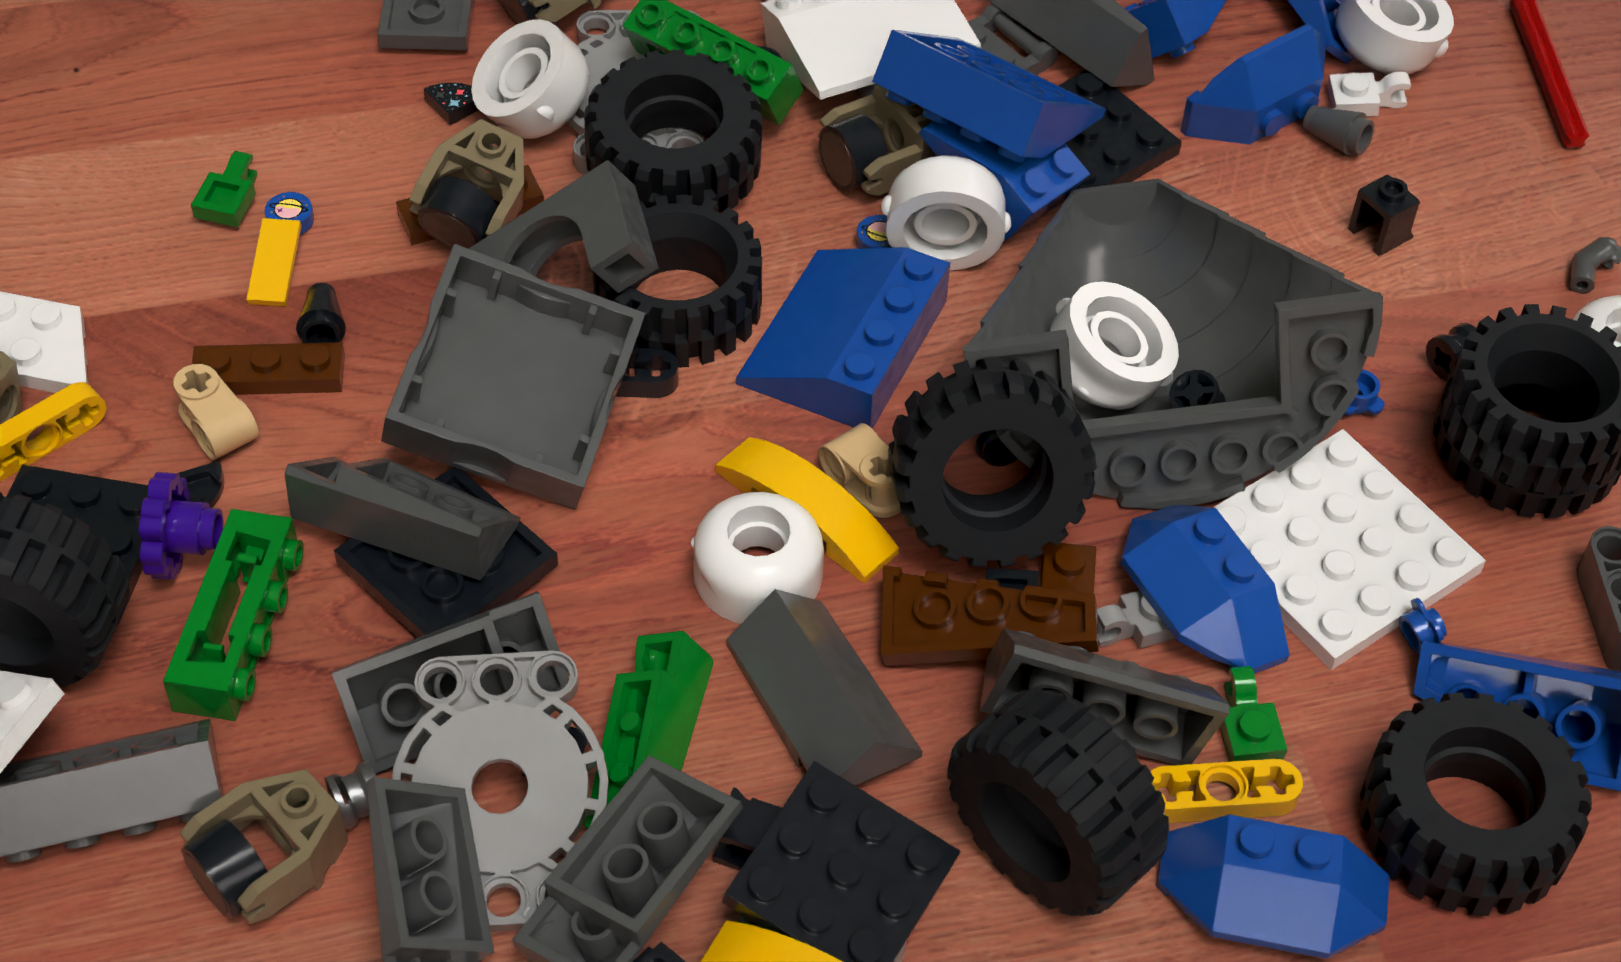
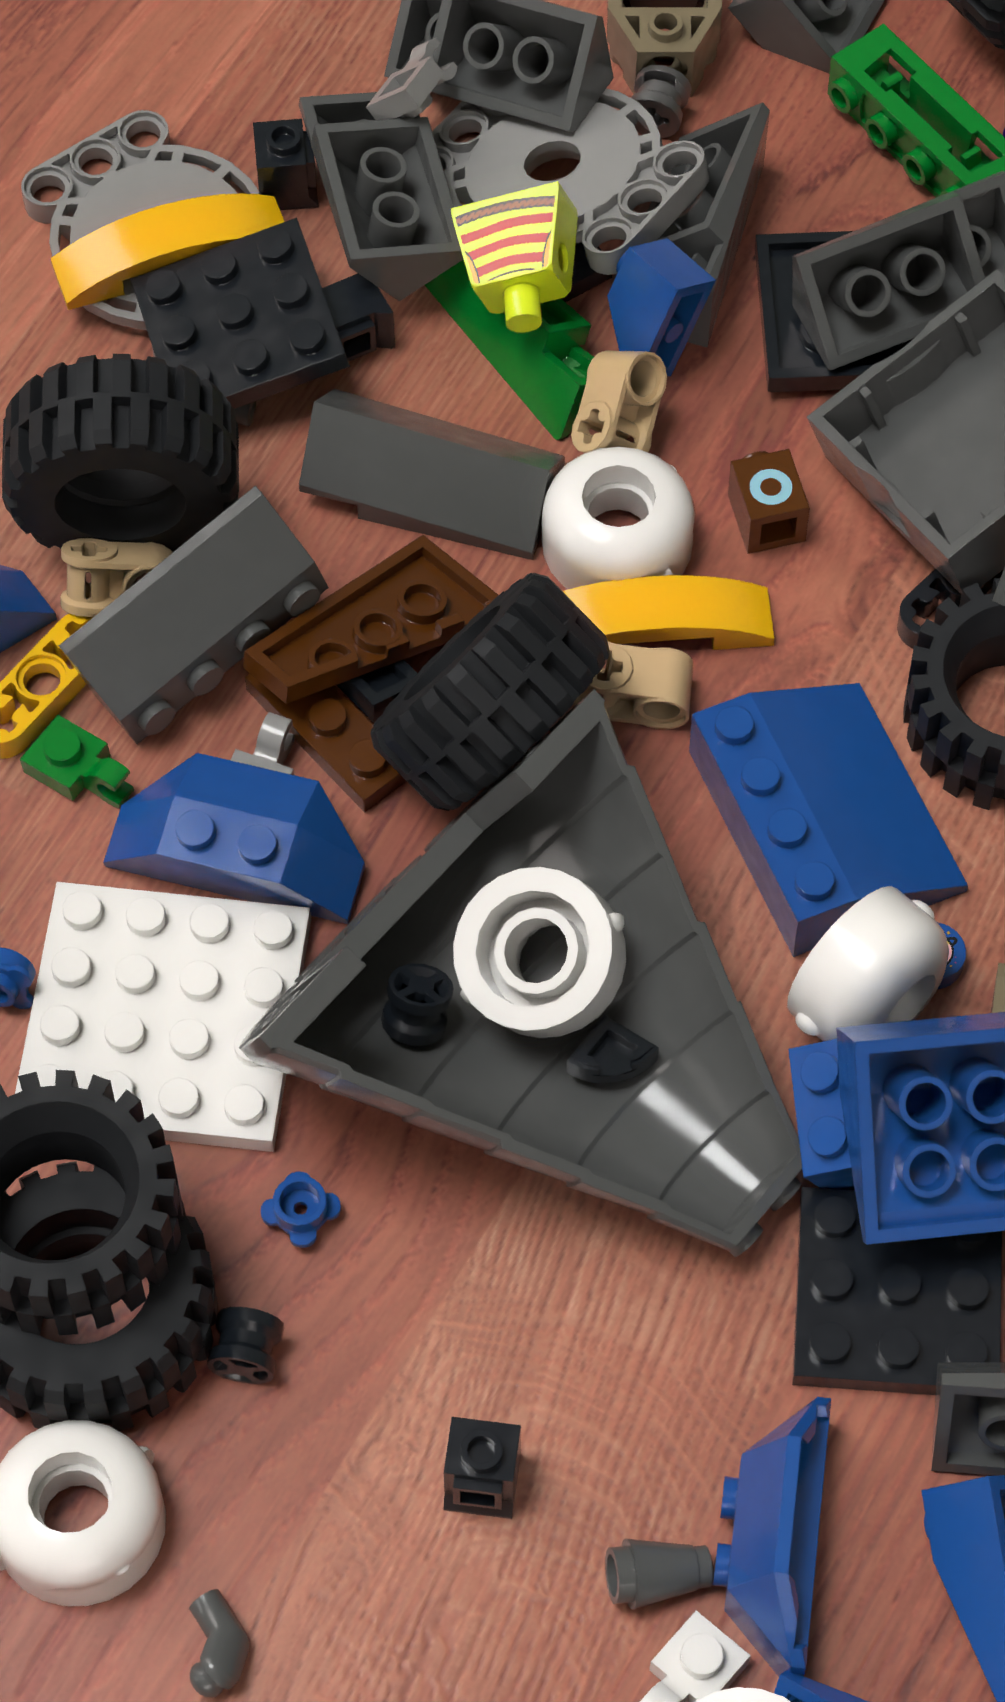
camera: 135 degrees right, 10 degrees up
none -> light grey plate [366,38,458,120]
none -> neon yellow torso [451,181,578,333]
none -> tan piece [571,350,667,453]
none -> blue slope [607,238,716,377]
none -> reddish brown brick [728,449,810,554]

